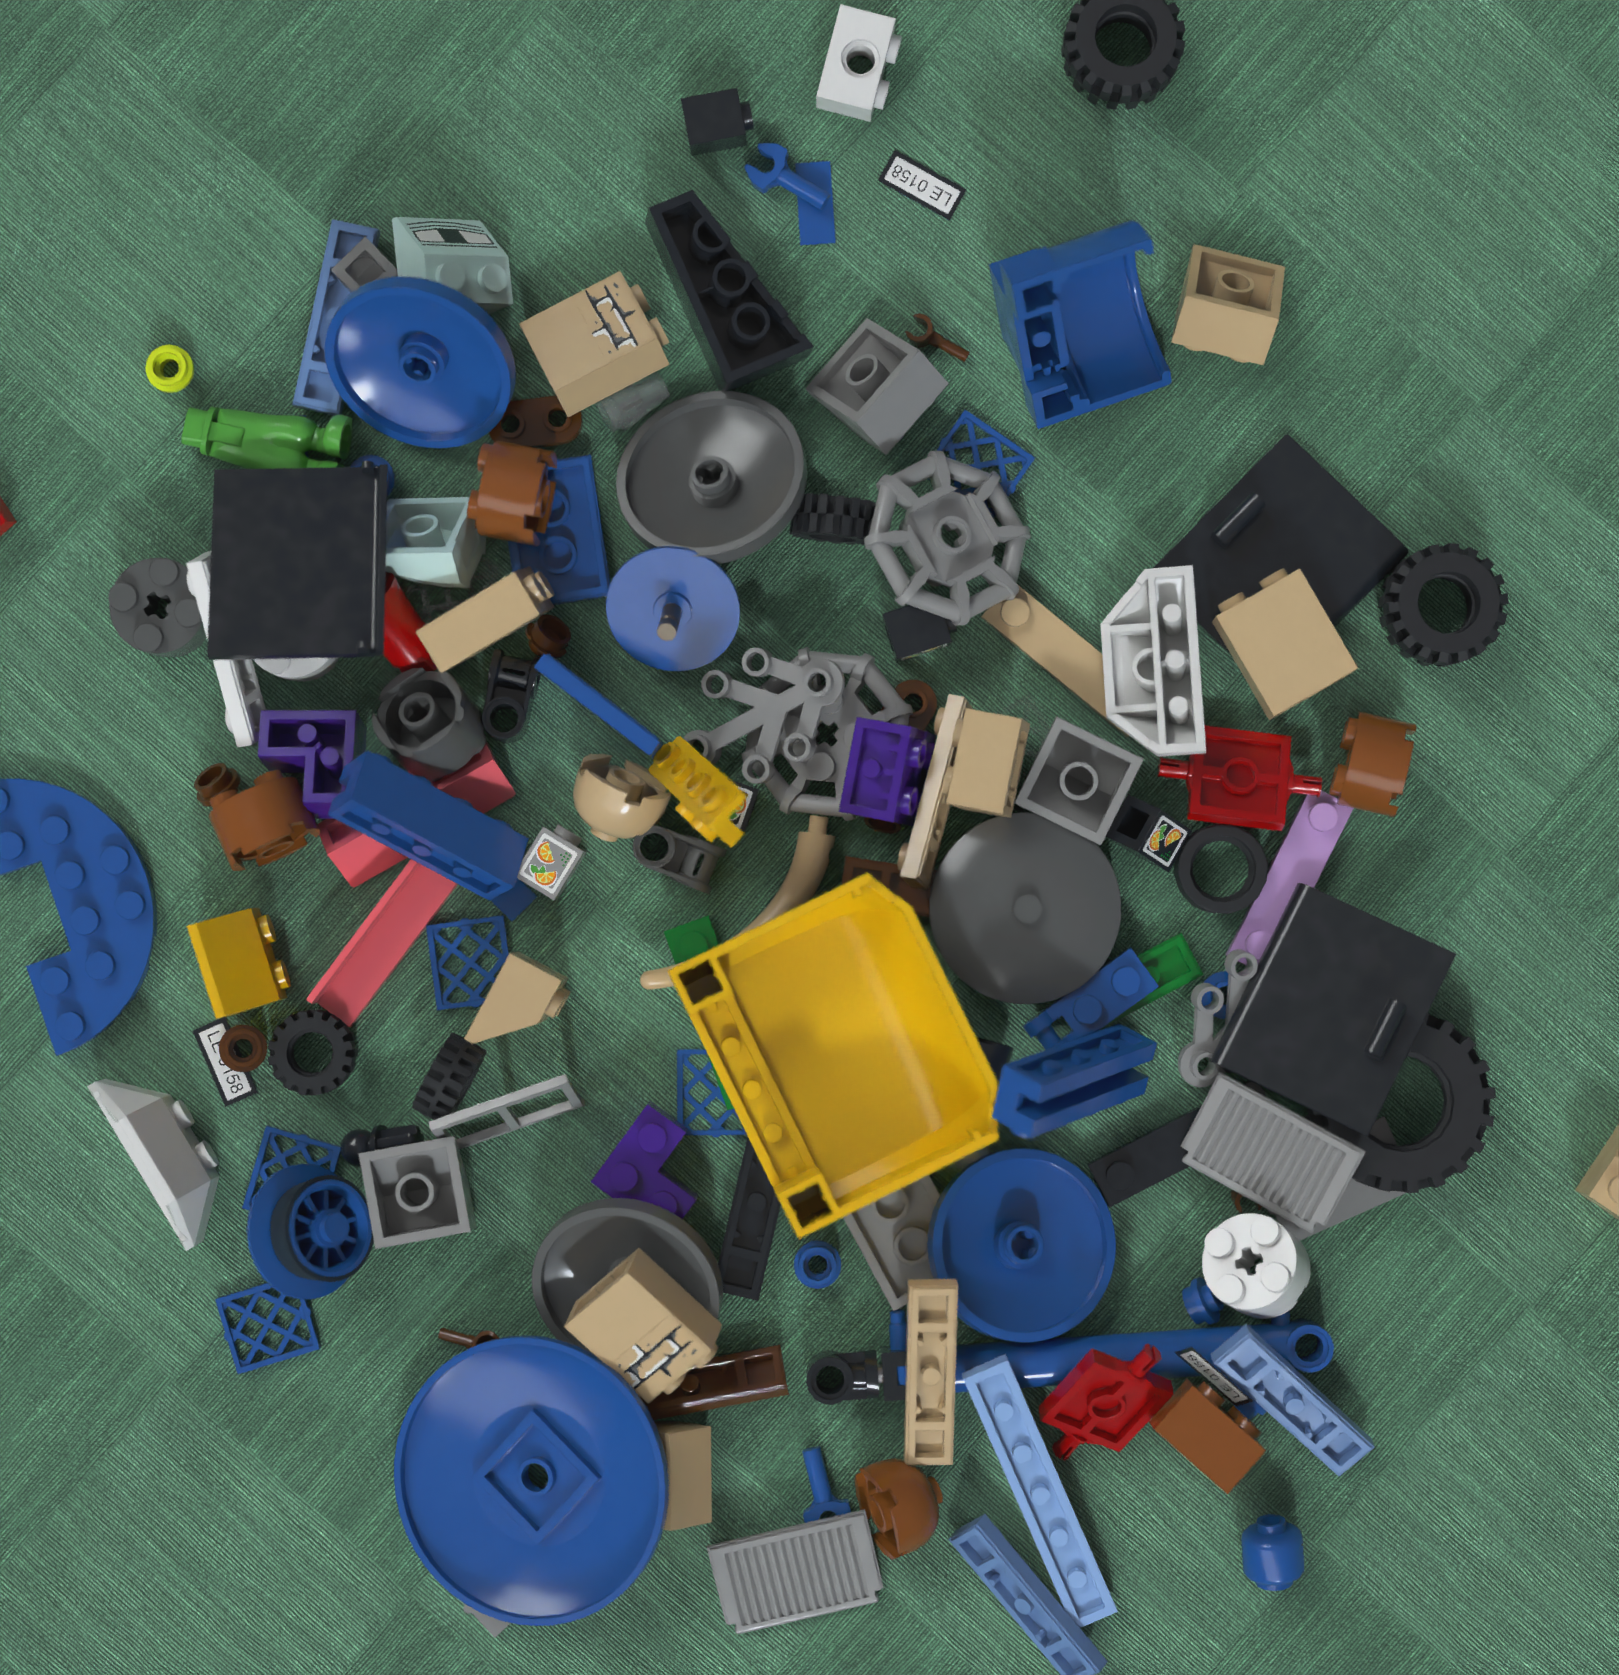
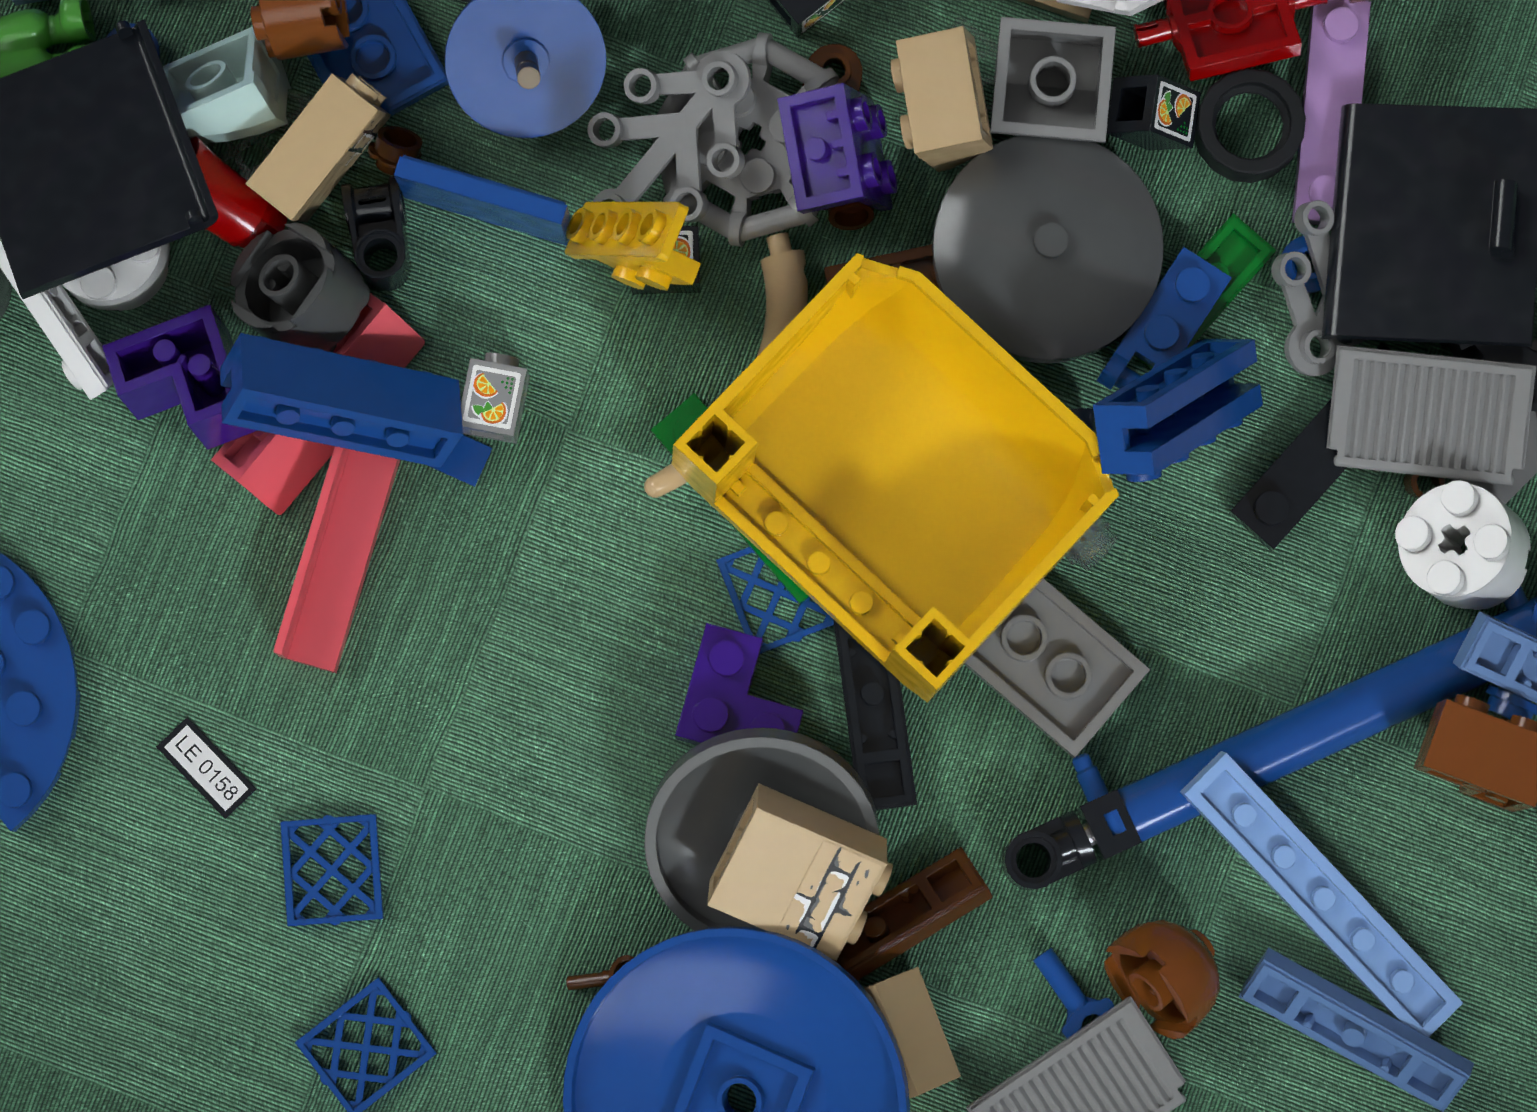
camera: 20 degrees left, 5 degrees down
white wedge [87,1079,219,1251] -> none
yellow slope [187,908,291,1019] -> none
reddish brown plate [194,763,241,807] -> none
dark orange brick [209,770,321,871] -> none
reddish brown plate [219,1025,267,1072] -> none
blue piece [247,1164,374,1299] -> none
black tyre [268,1009,358,1096] -> none
black axle [340,1124,424,1167] -> none
light grey slope [359,1136,477,1249] -> none
black tyre [412,1033,487,1120] -> none
blue window [426,915,509,1010] -> none
light grey window [428,1074,585,1150] -> none
tan slope [464,951,571,1044] -> none
tan cylinder [573,754,671,842] -> none
dark grey piece [633,826,727,894] -> none
blue plate [794,1240,841,1289] -> none
tan plate [898,694,974,890] -> none
tan plate [904,1279,958,1466] -> none
blue dish [927,1148,1116,1342] -> none
red plate [1038,1344,1174,1460] -> none
sticker [1174,1346,1254,1406] -> none
blue plate [1182,1277,1224,1325] -> none

